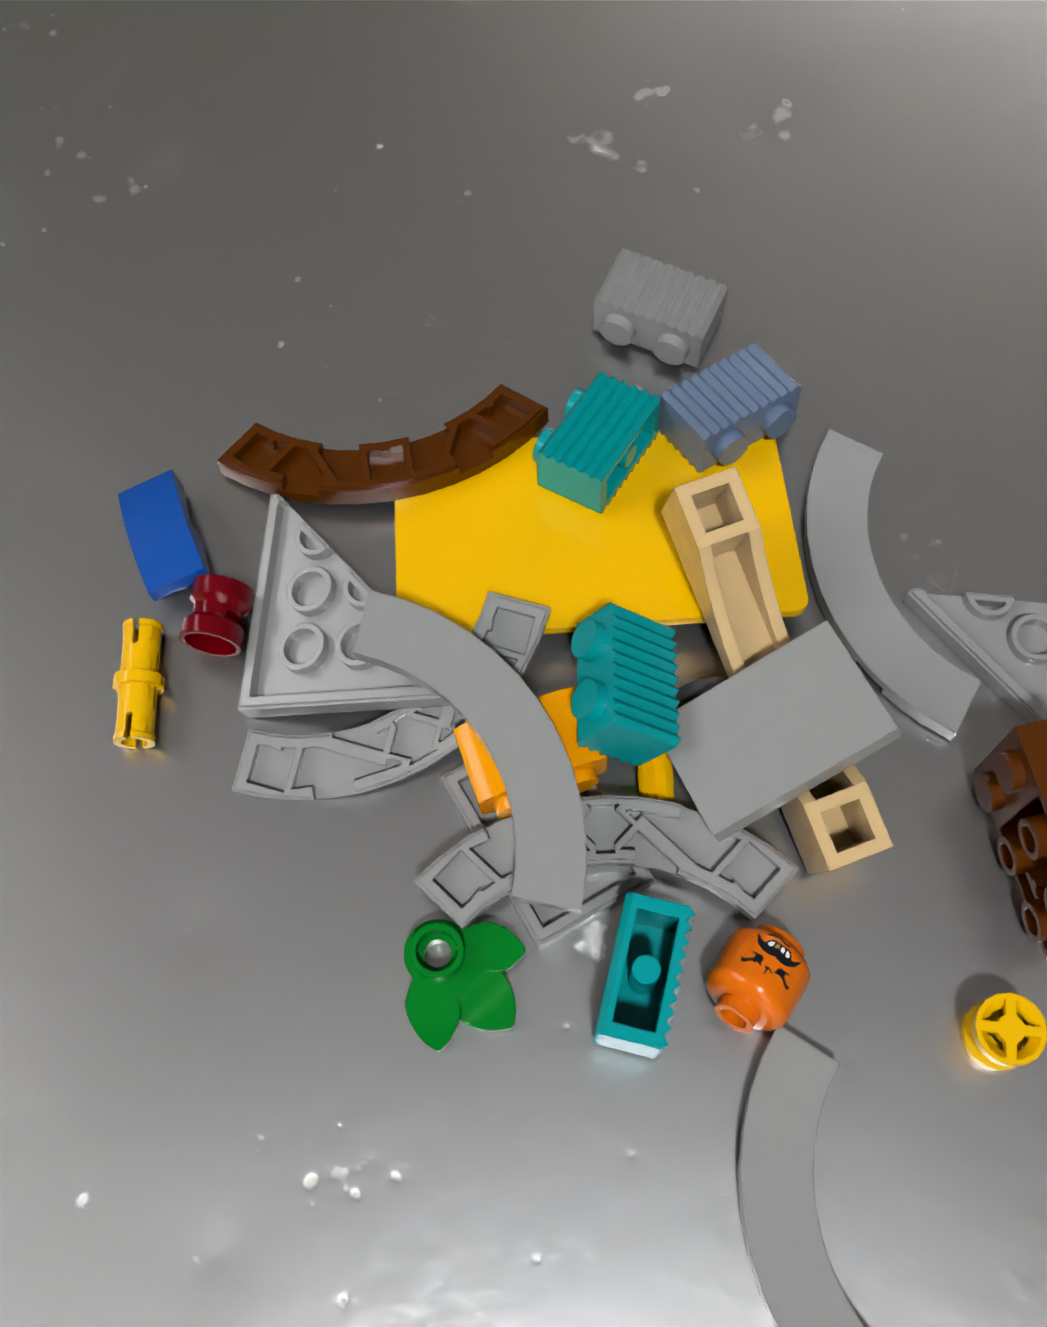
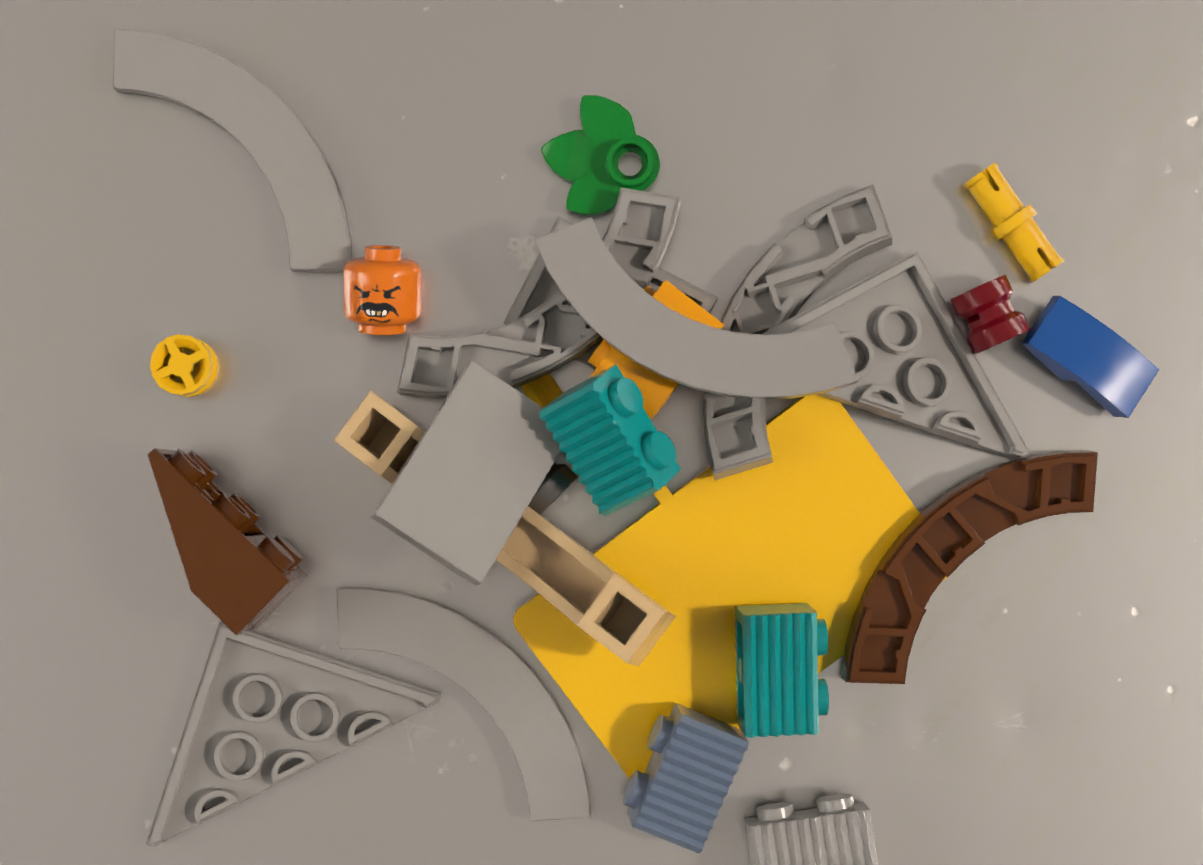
camera: 145 degrees right, 20 degrees up
teal brick [593,892,695,1059] -> none

